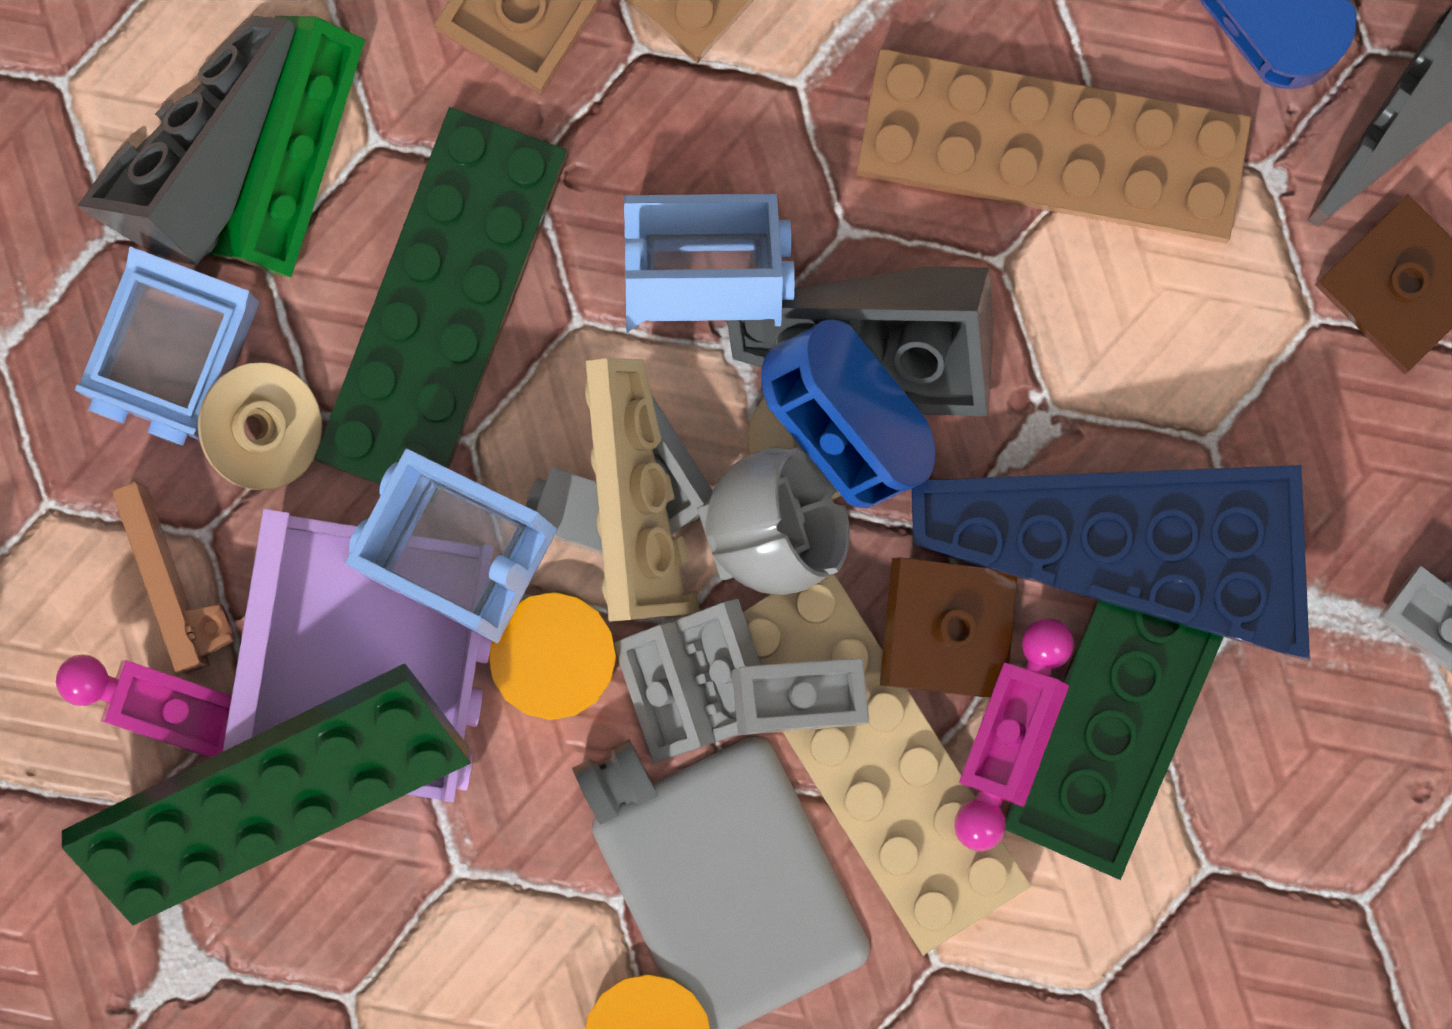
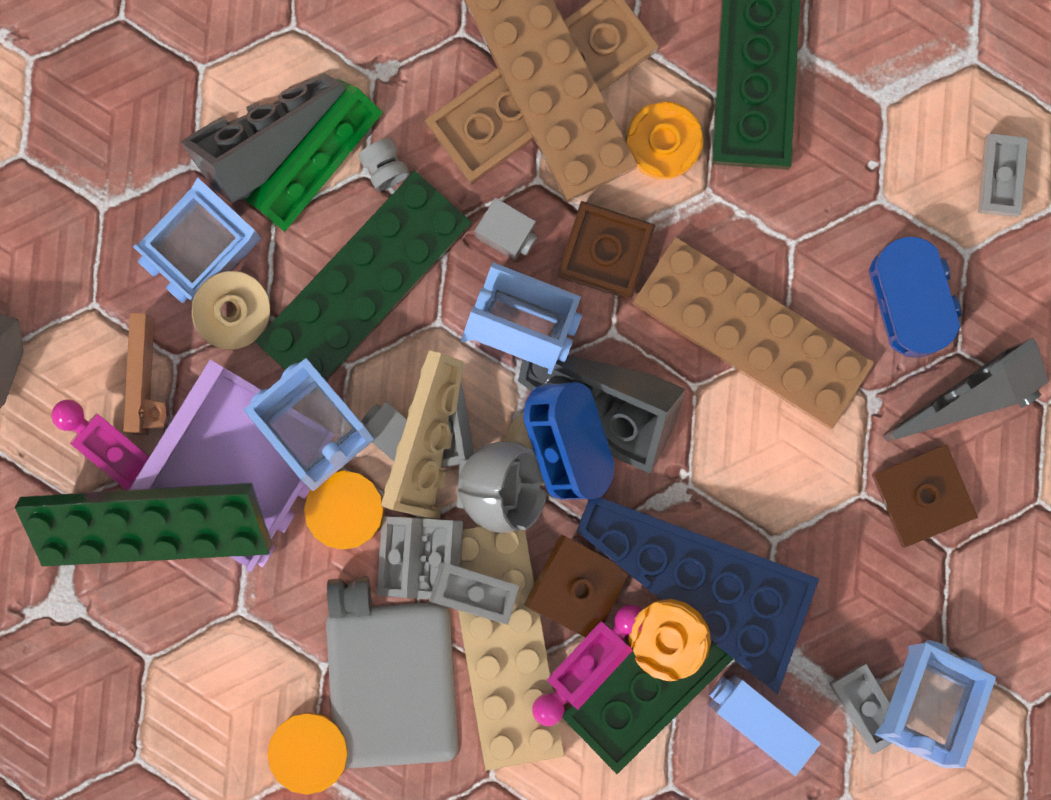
camera: 20 degrees right, 0 degrees up
none -> light grey wheel [358,138,410,192]
none -> light grey brick [475,197,538,262]
none -> reddish brown plate [557,201,656,300]
none -> light orange tile [629,599,711,681]
none -> light blue brick [708,674,821,776]

